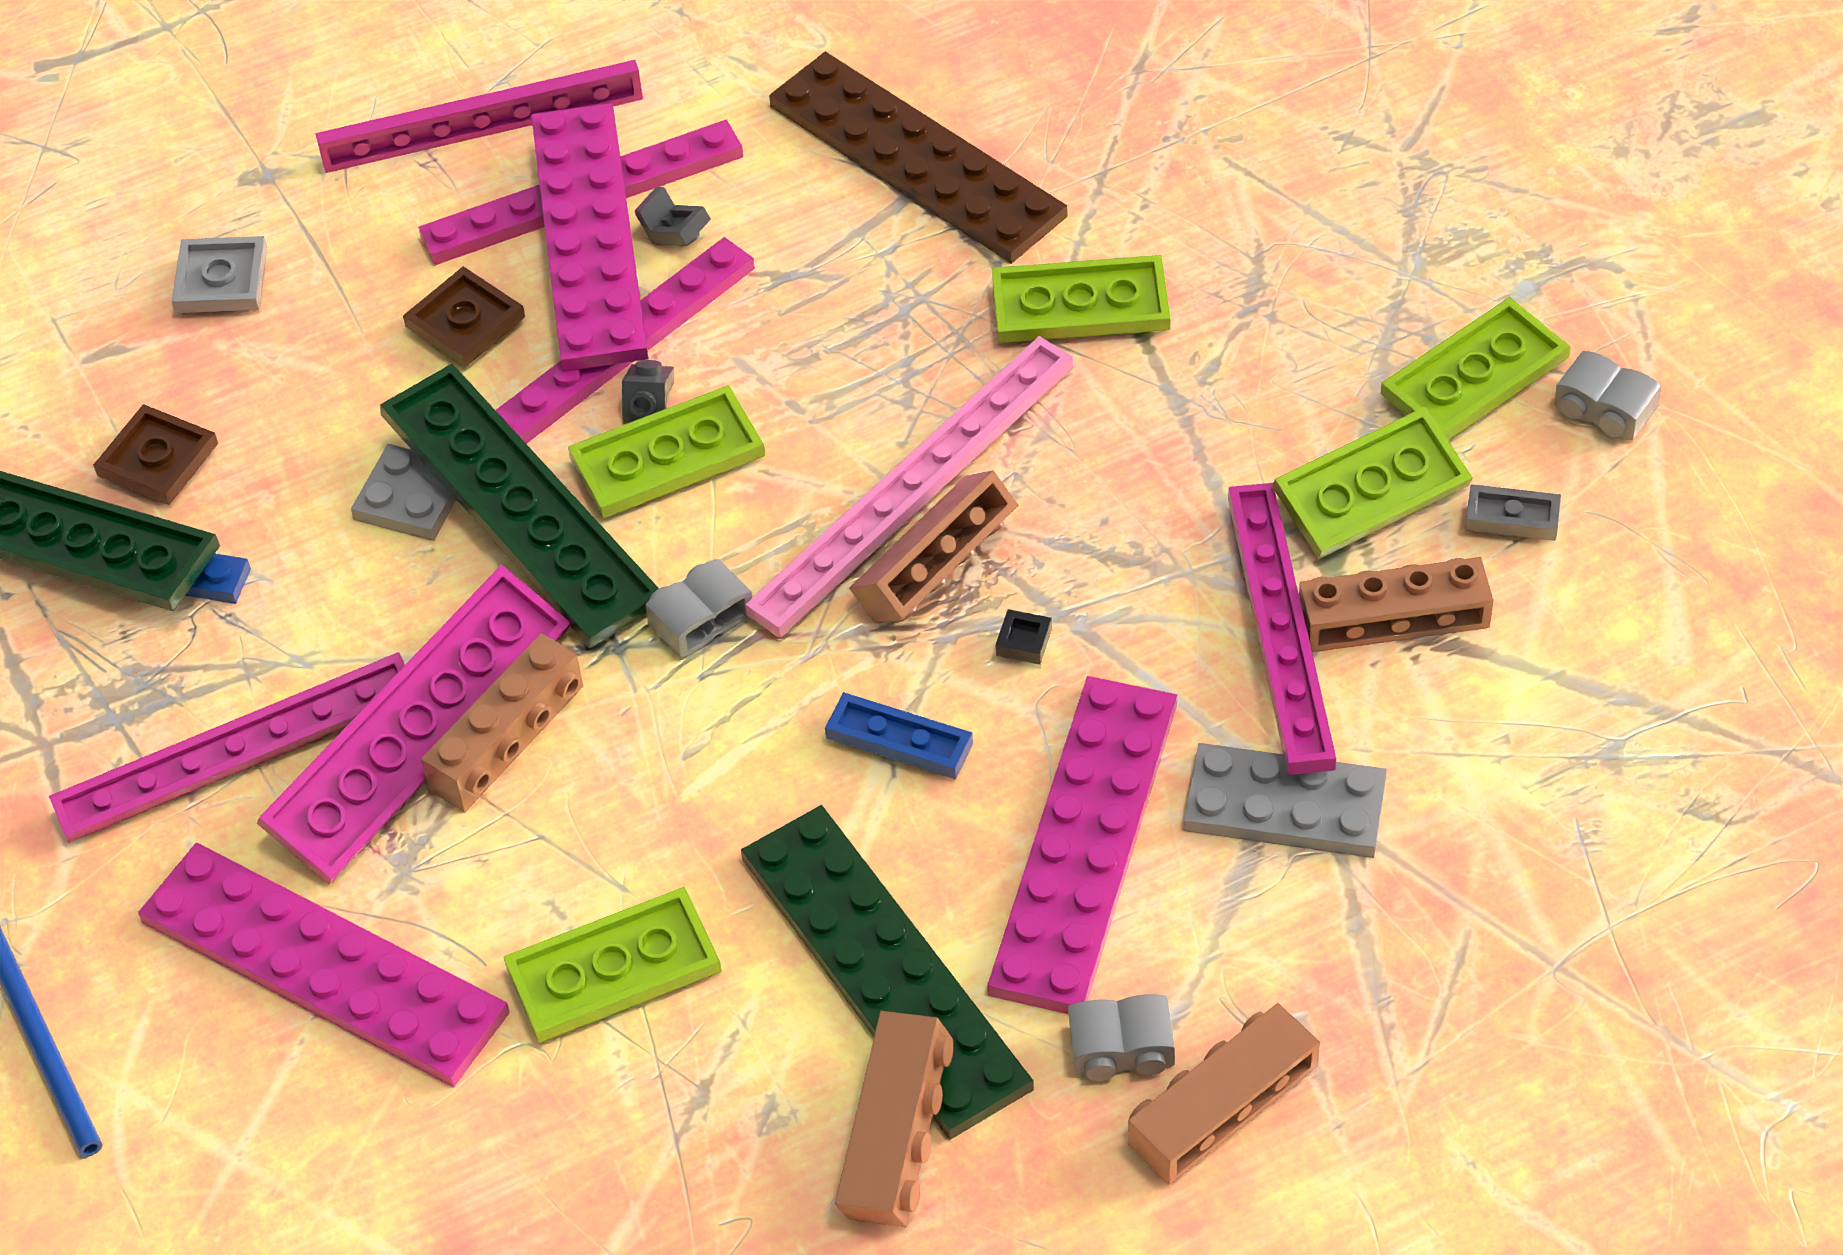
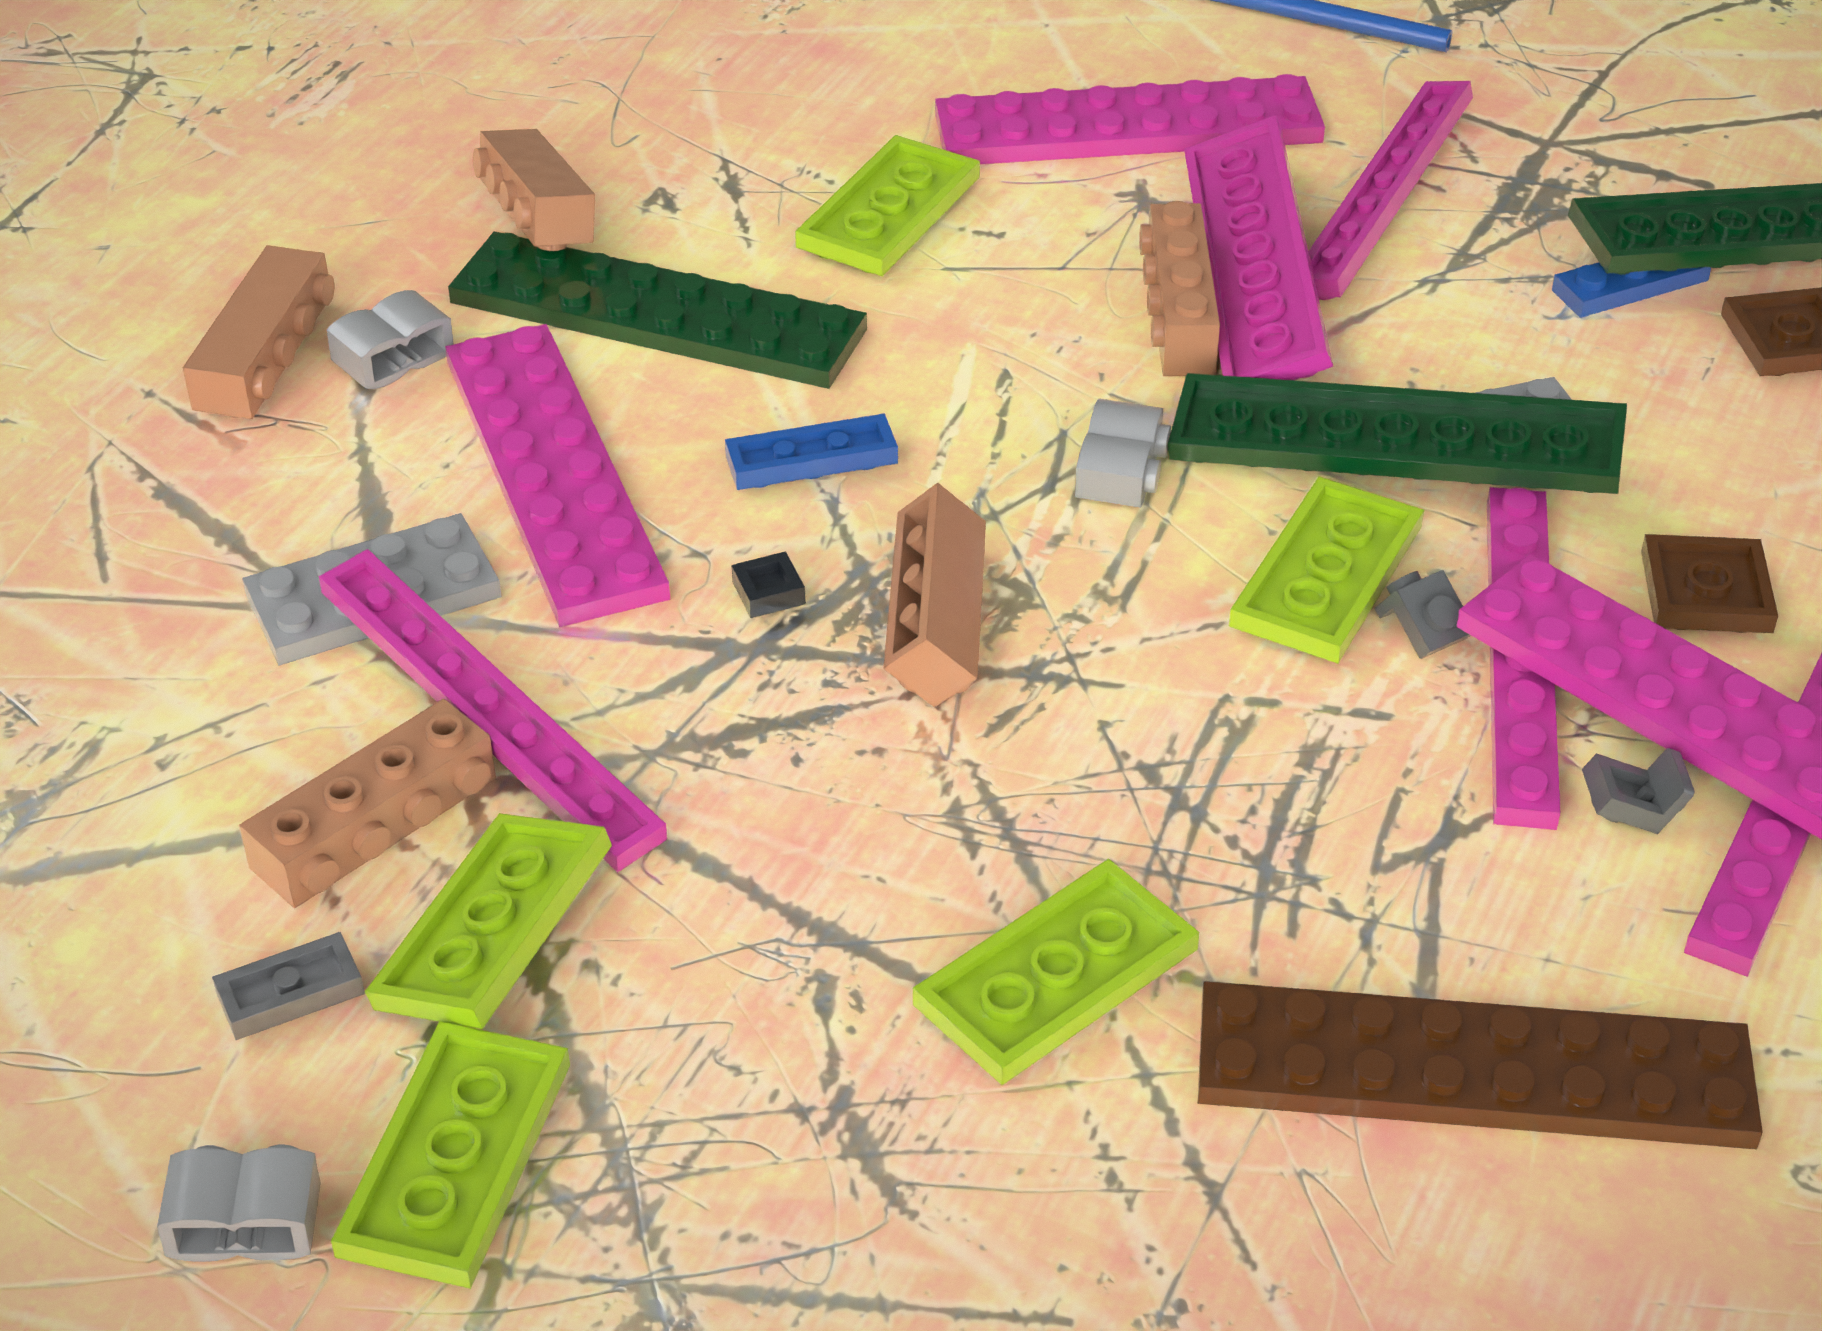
camera: 140 degrees right, 10 degrees down
bright pink plate [745,336,1073,638] -> none

